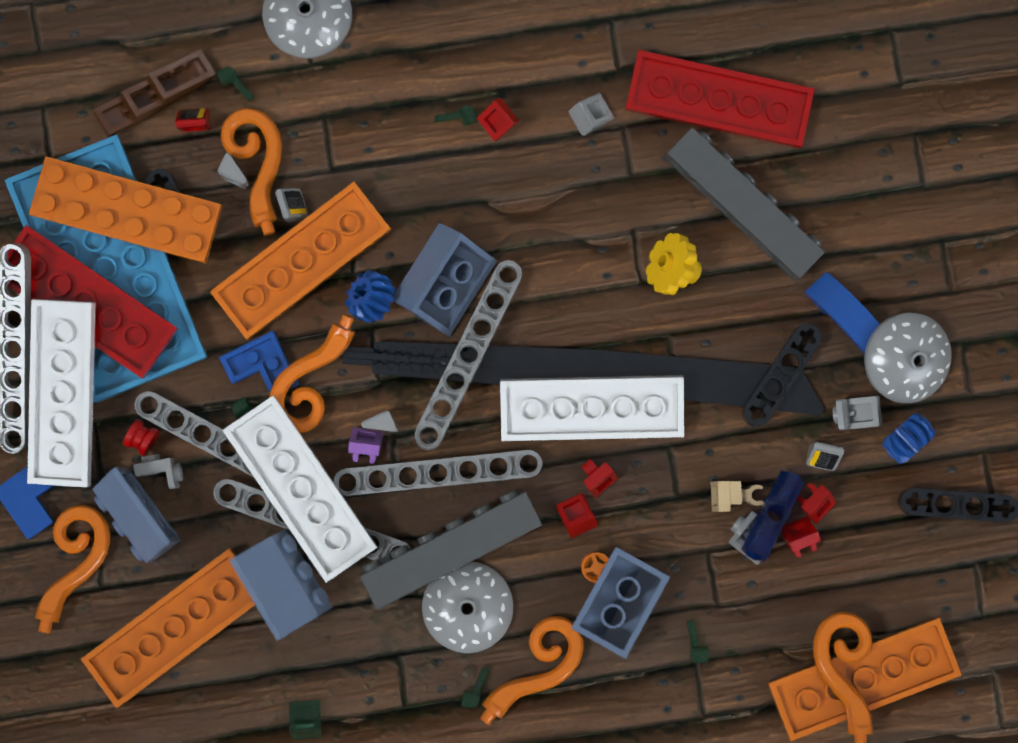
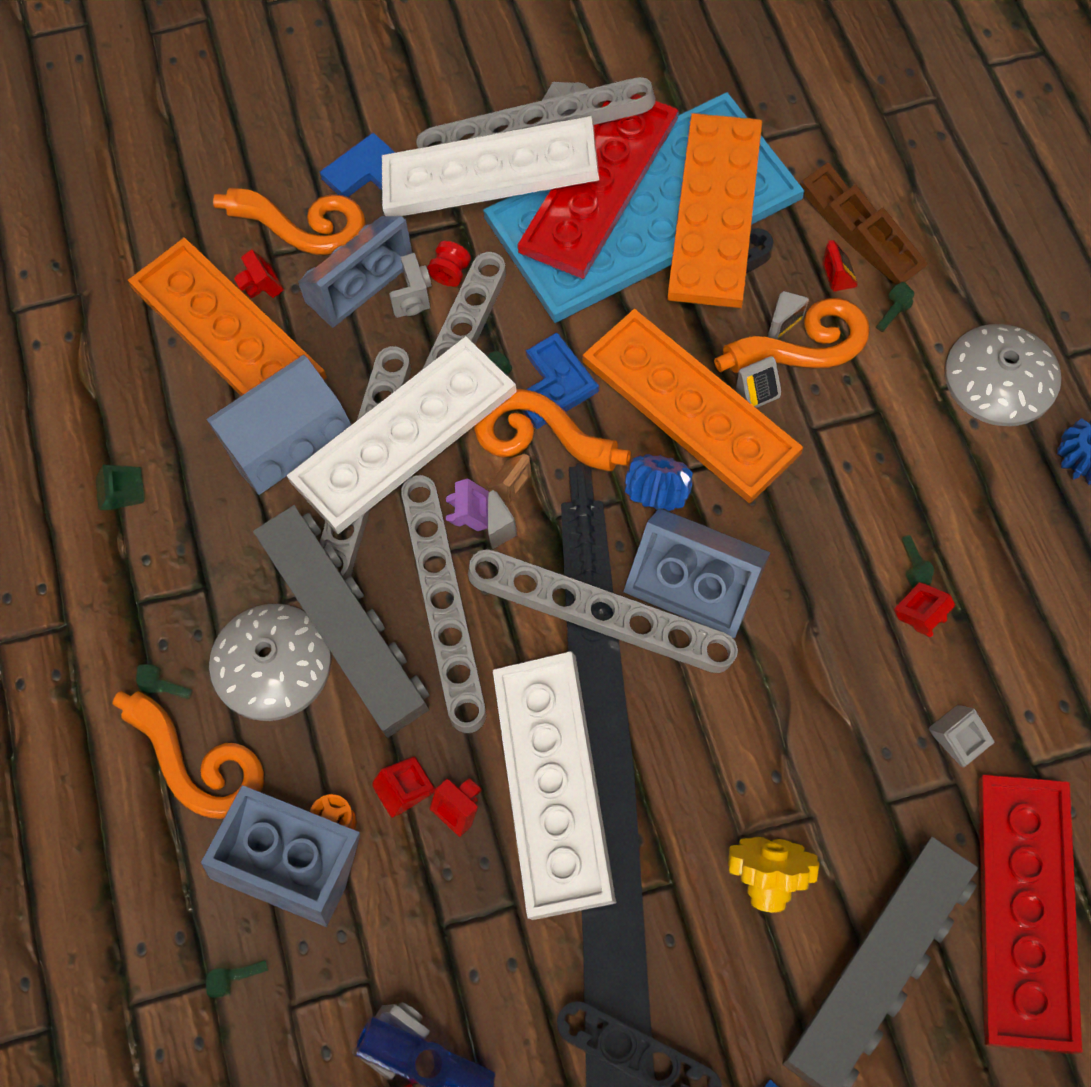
camera: 90 degrees right, 20 degrees down
tan piece [710,481,764,512] -> none
none -> red tile [234,249,285,298]
none -> medium nougat slope [488,453,531,503]

